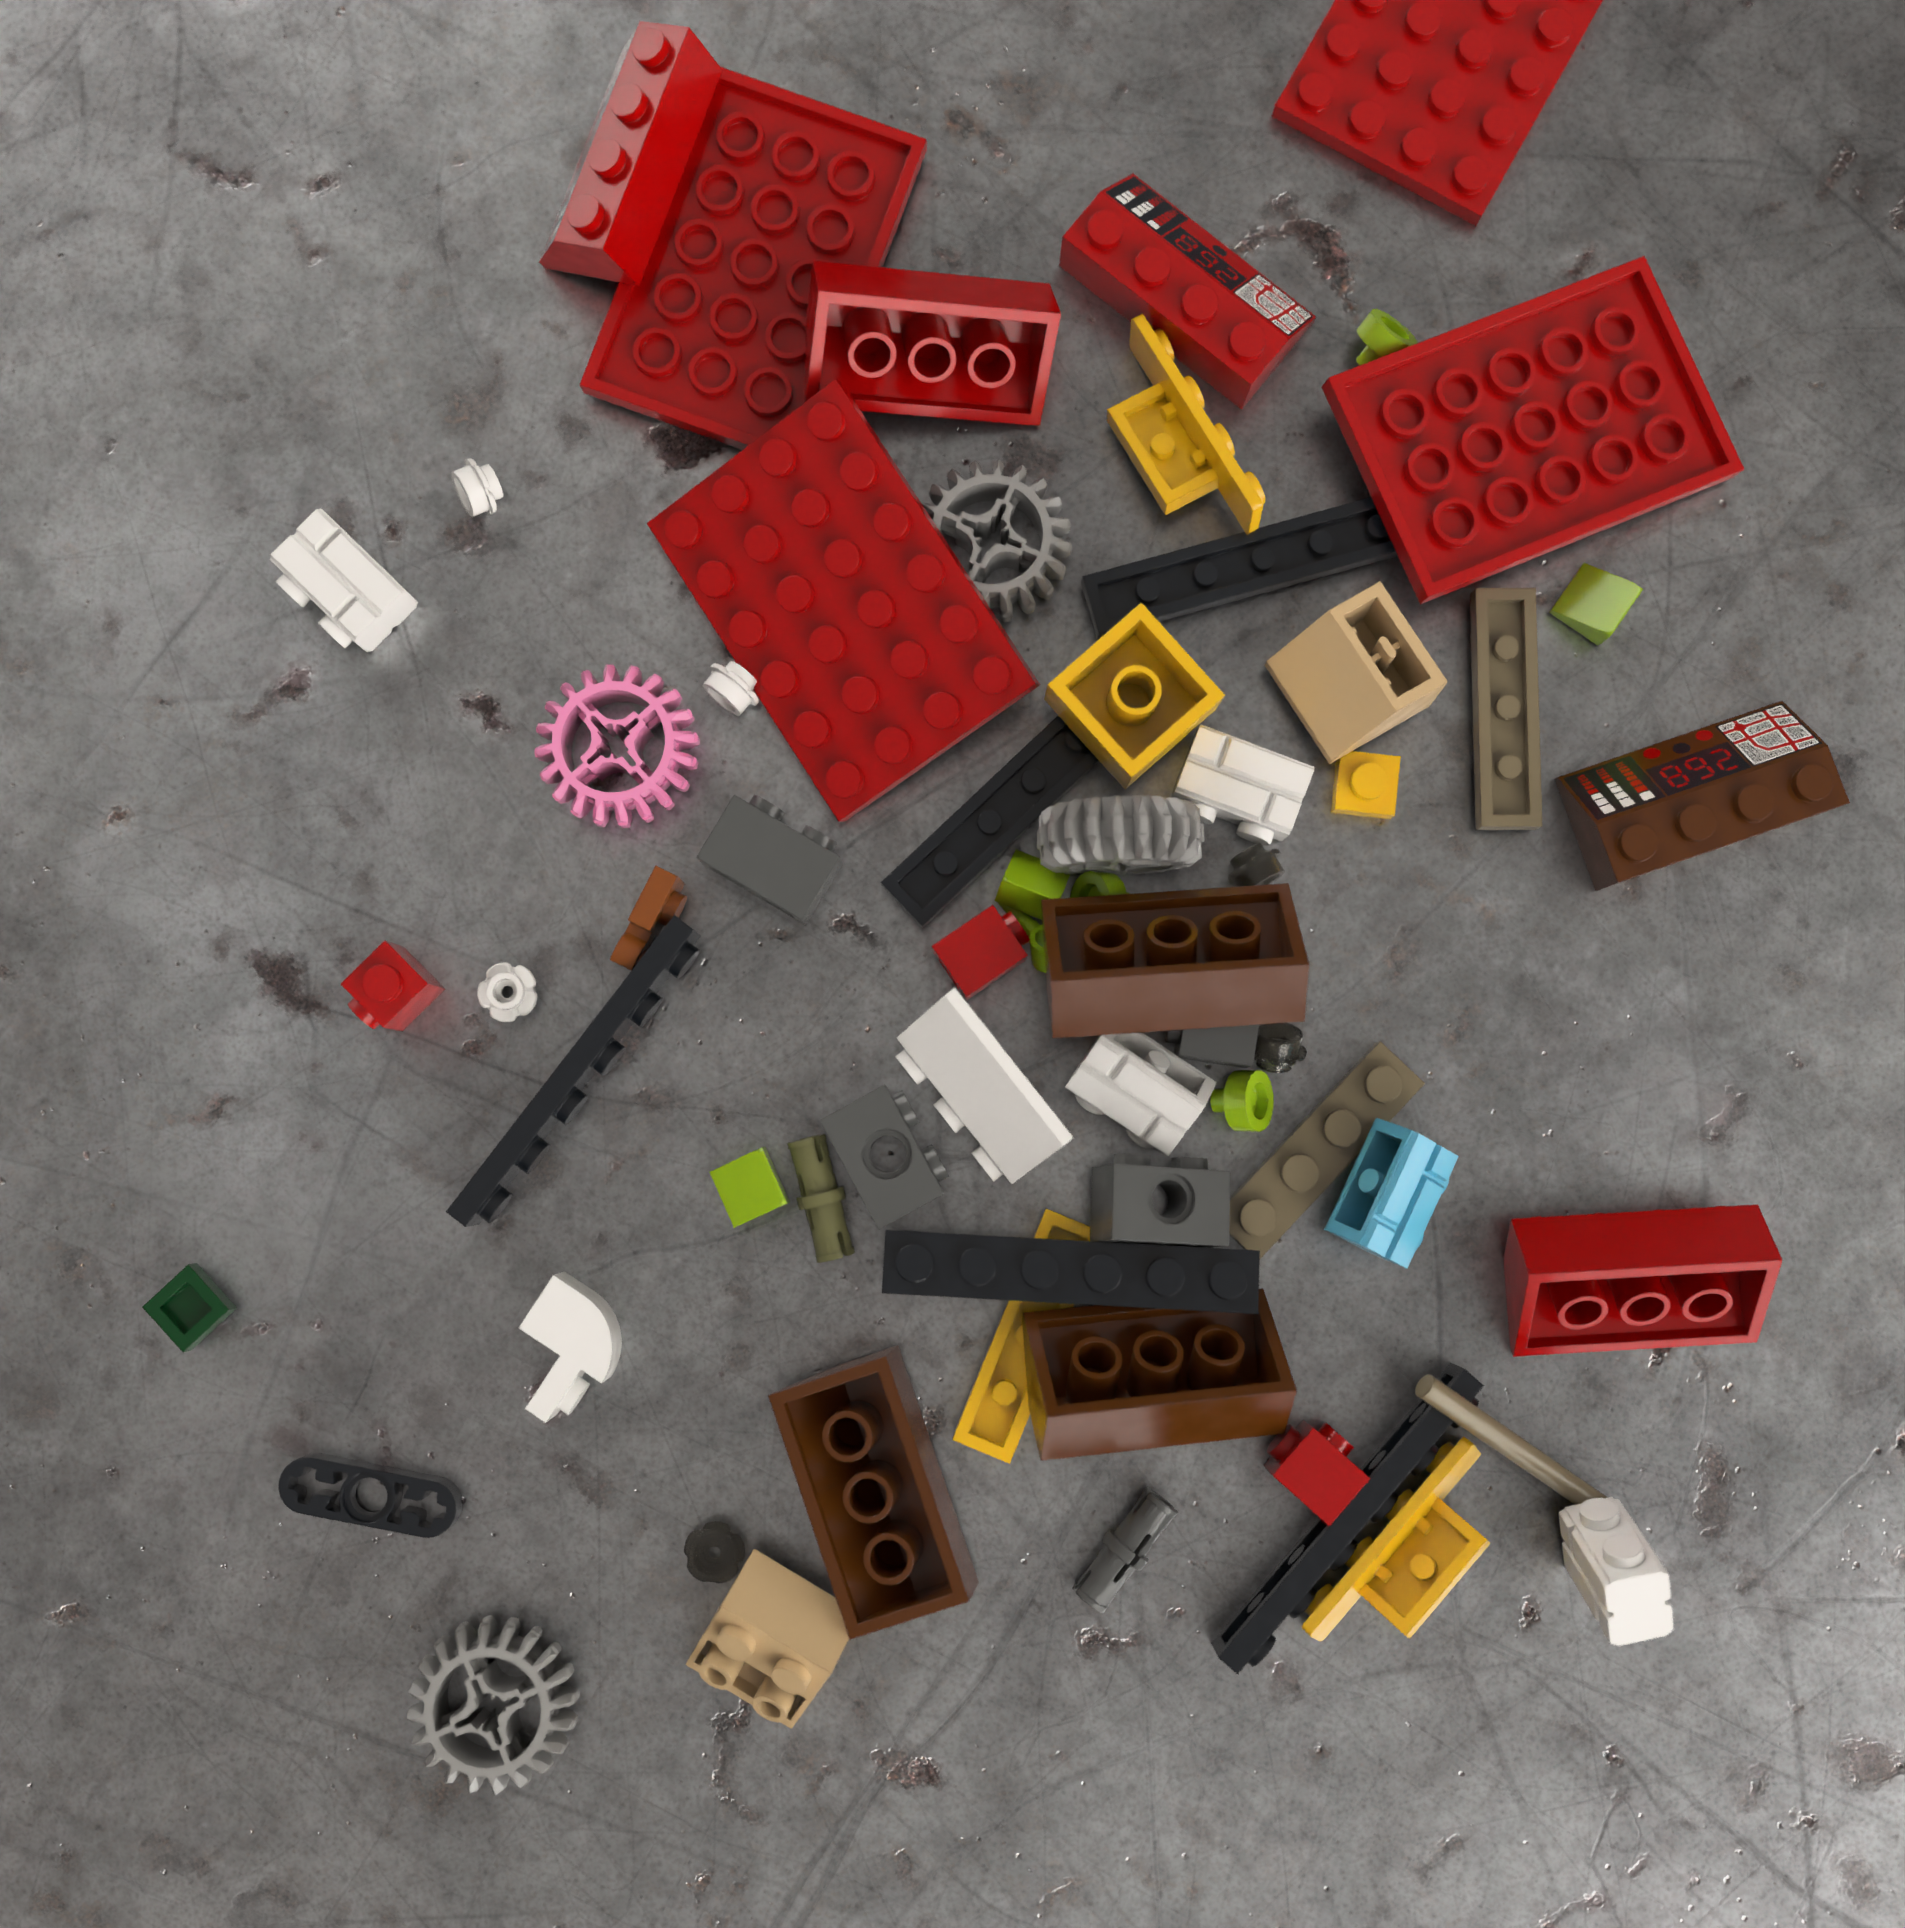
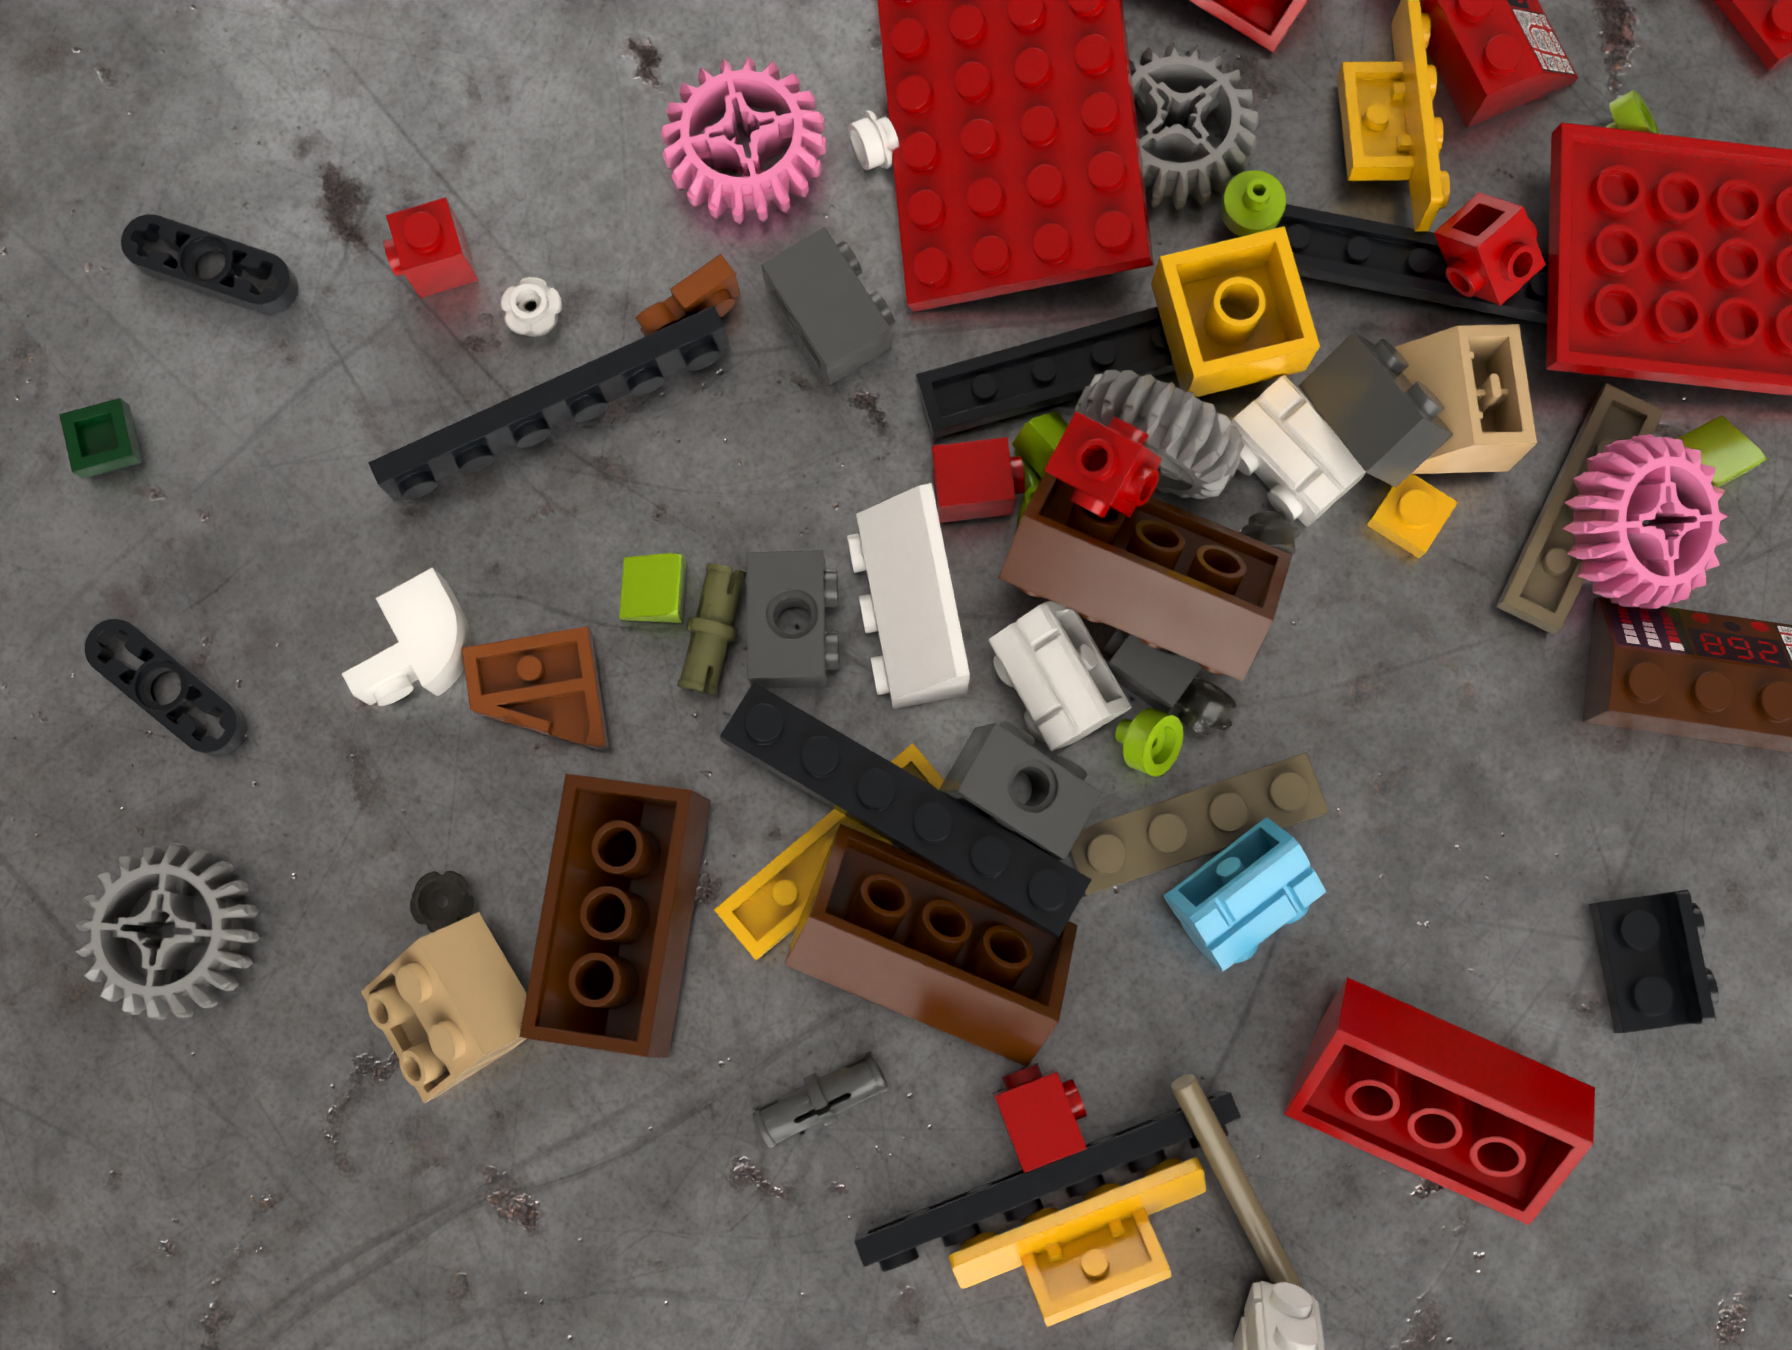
camera: 30 degrees right, 5 degrees down
none -> black beam [121,214,298,315]
none -> dark orange wing [462,626,609,751]
none -> red brick [1044,411,1162,518]
none -> lime tile [1220,170,1286,237]
none -> dark grey brick [1299,331,1453,487]
none -> red brick [1434,192,1546,306]
none -> bright pink gear [1562,434,1730,609]
none -> black bracket [1589,890,1719,1033]

